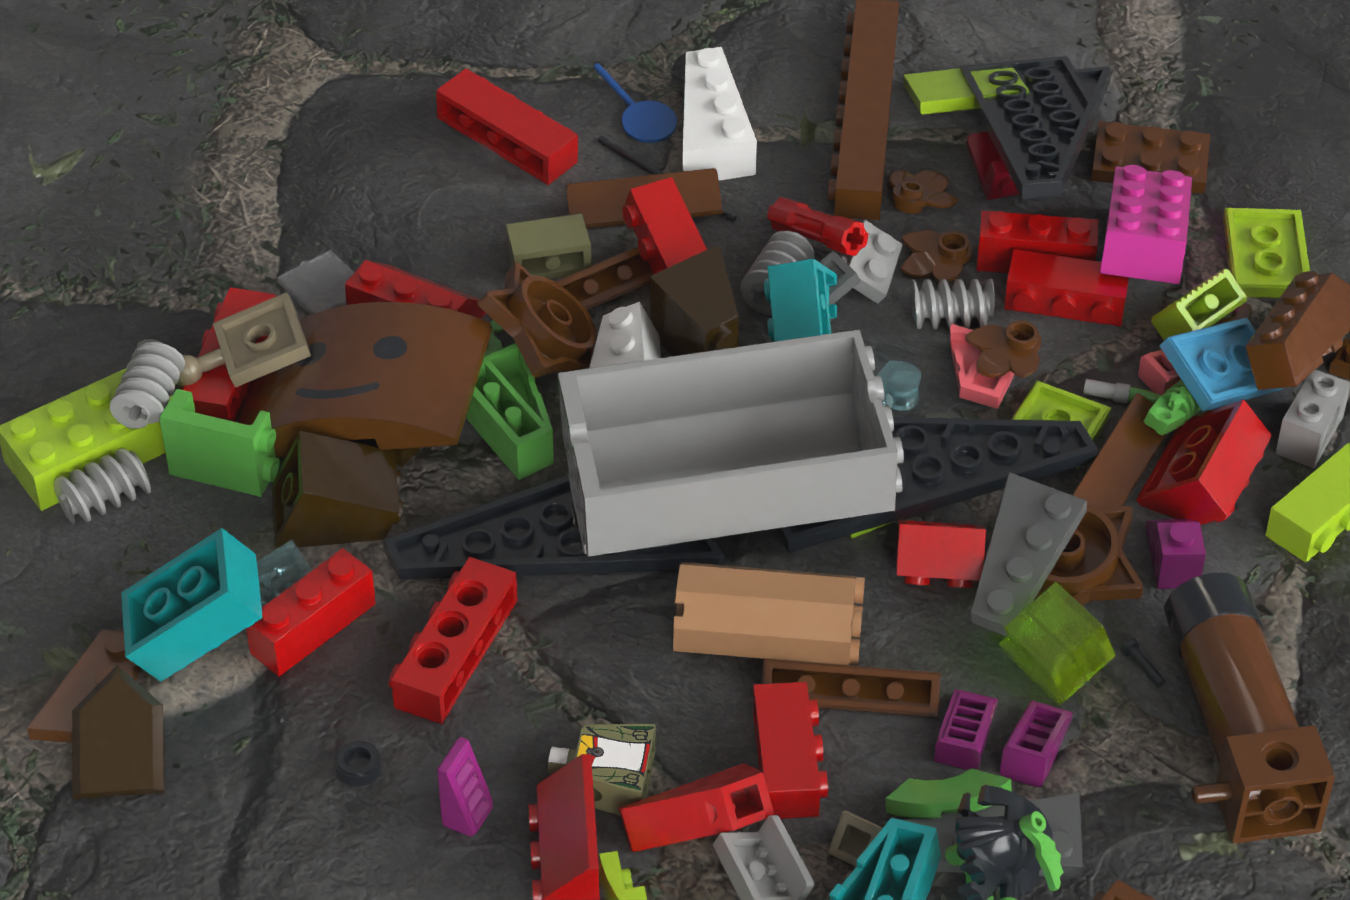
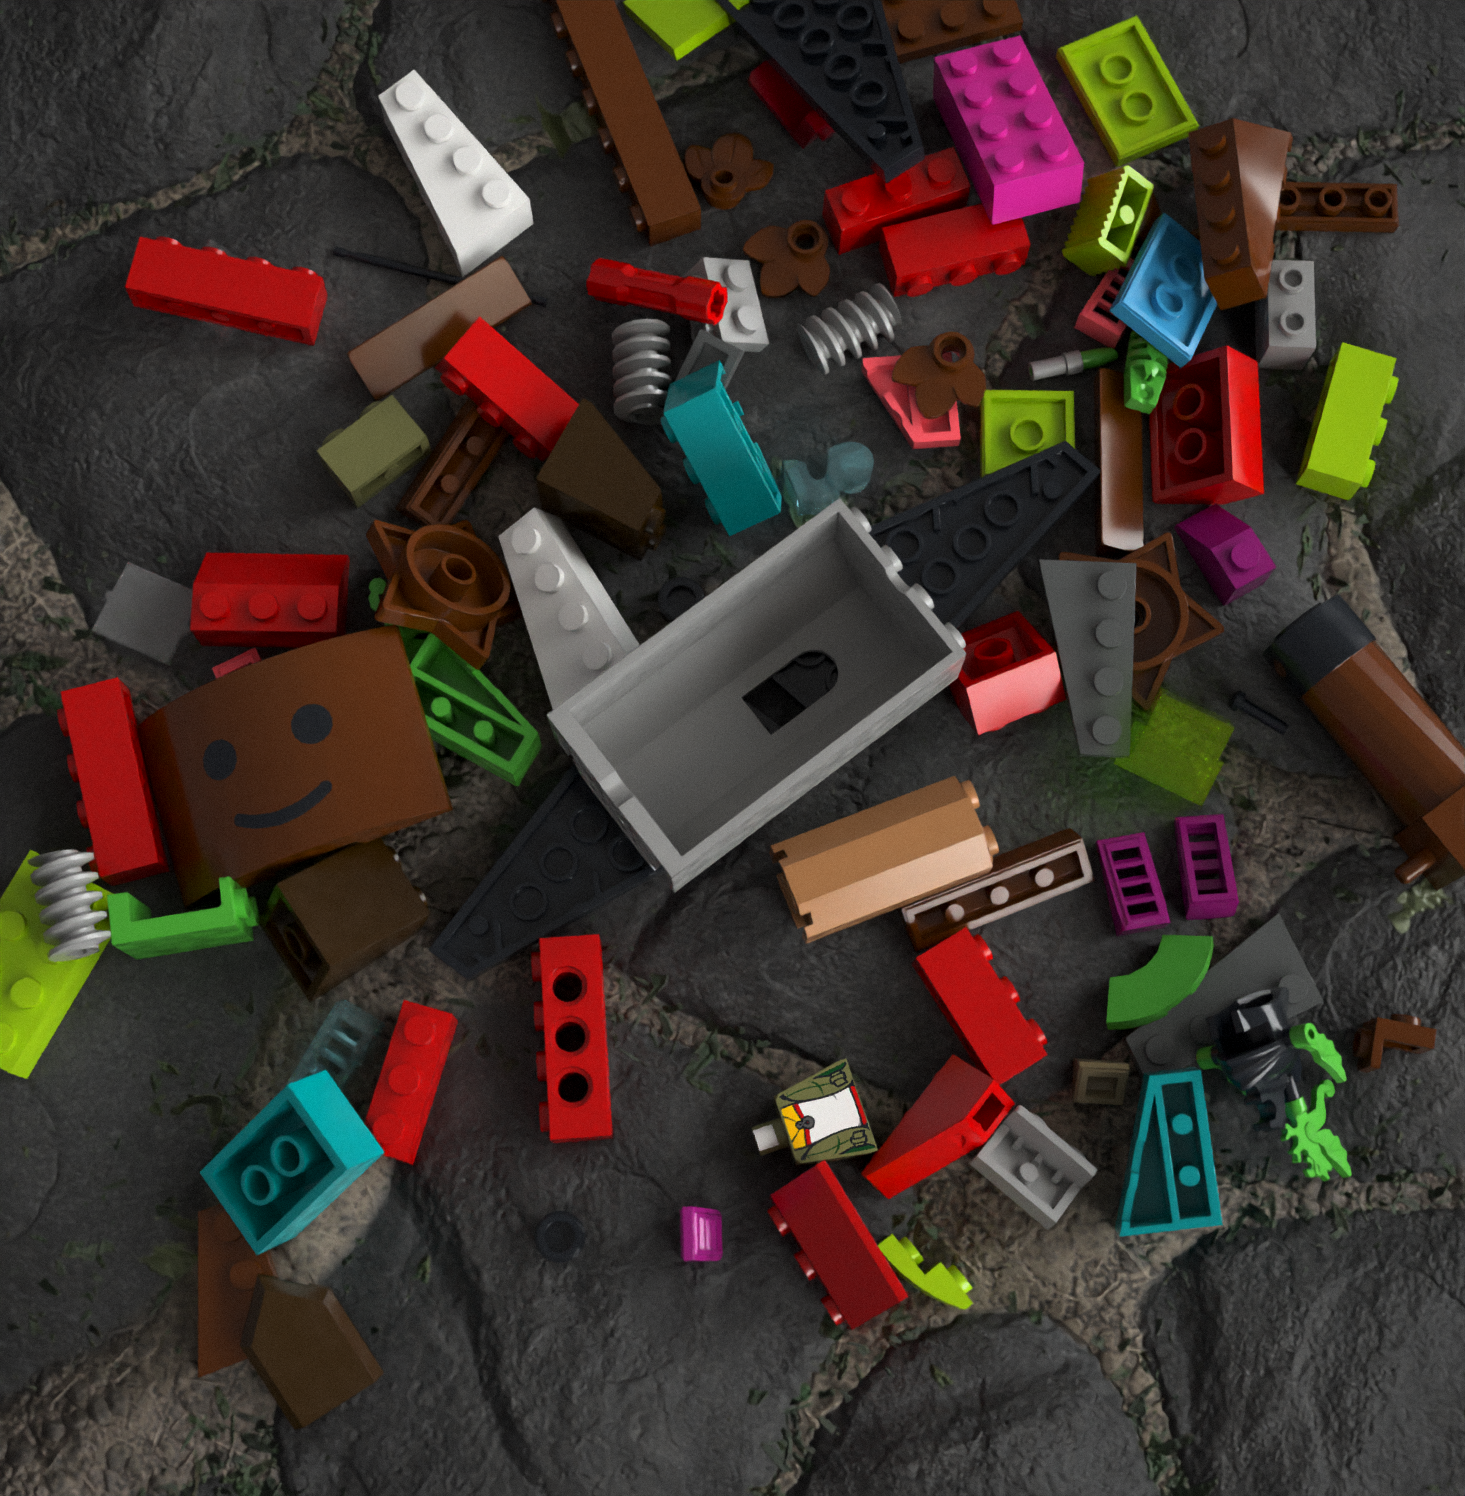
camera: 30 degrees left, 30 degrees up
light grey piece [54,448,151,524] -> none
dark tan plate [177,292,311,388] -> none
blue piece [594,63,677,143] -> none

